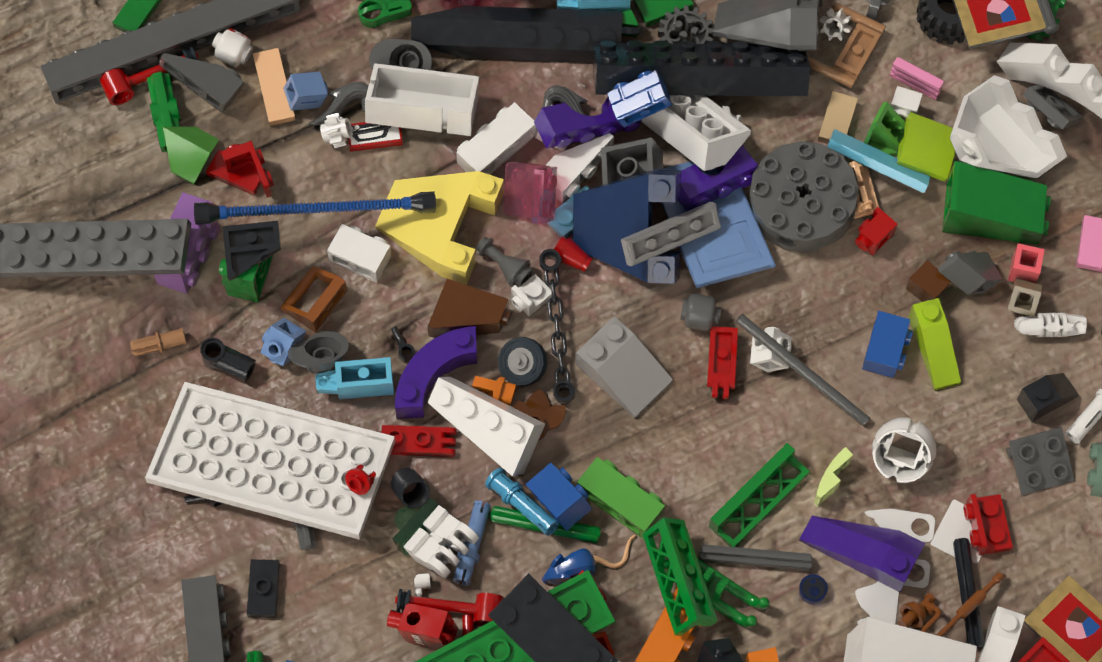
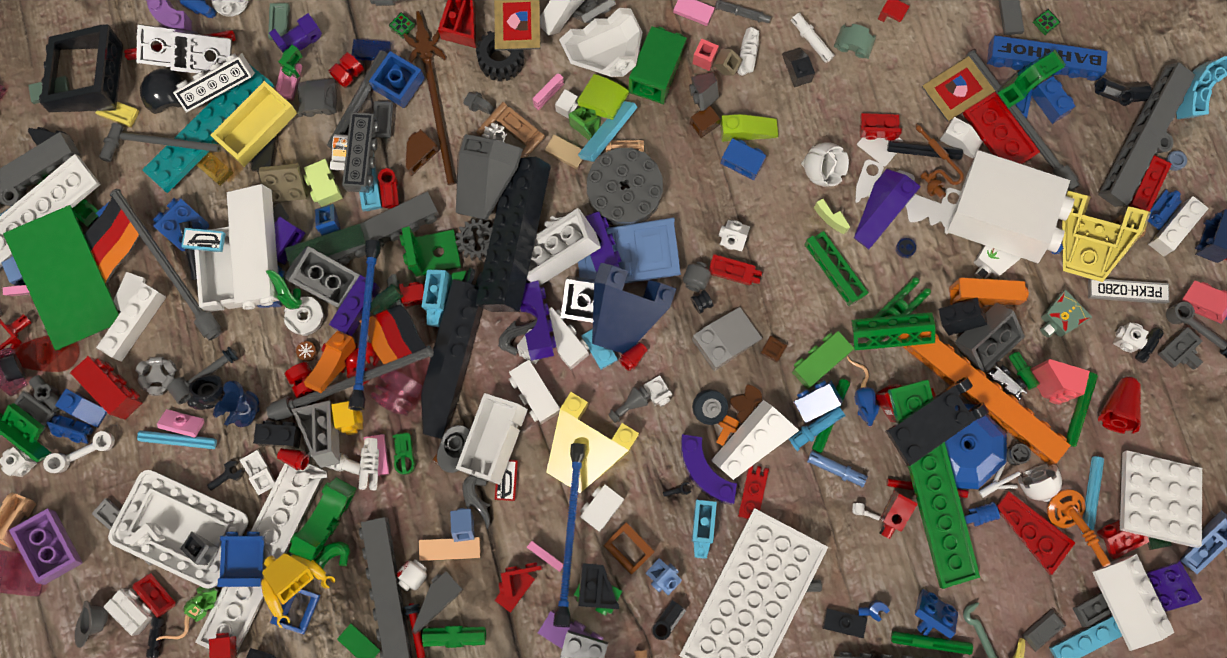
camera: 75 degrees left, 10 degrees up
bright green slope [163,127,219,185] -> none
dark grey piece [288,331,349,374] -> none
white gear [320,113,353,148] -> none
red plate [345,465,376,495] -> none
black piece [391,468,430,509] -> none
clear green tile [392,498,438,556] -> none
red piece [395,589,504,627] -> none
white legs [404,505,479,578] -> none
reddish brown slope [428,279,512,338] -> none
clear pink bracket [503,162,557,224] -> none
black piece [539,249,575,404] -> none
brick [607,71,673,127] -> none
light grey tile [621,202,721,266] -> none
dark grey axle [700,545,813,570] -> none
dark grey piece [736,314,870,426] -> none
red brick [855,207,898,255] -> none
dark grey hinge [1006,427,1075,495] -> none
none -> bright pink tile [527,541,564,572]
none -> black wheel [691,290,714,314]
none -> reddish brown tile [760,336,787,363]
none -> blue piece [858,600,890,622]

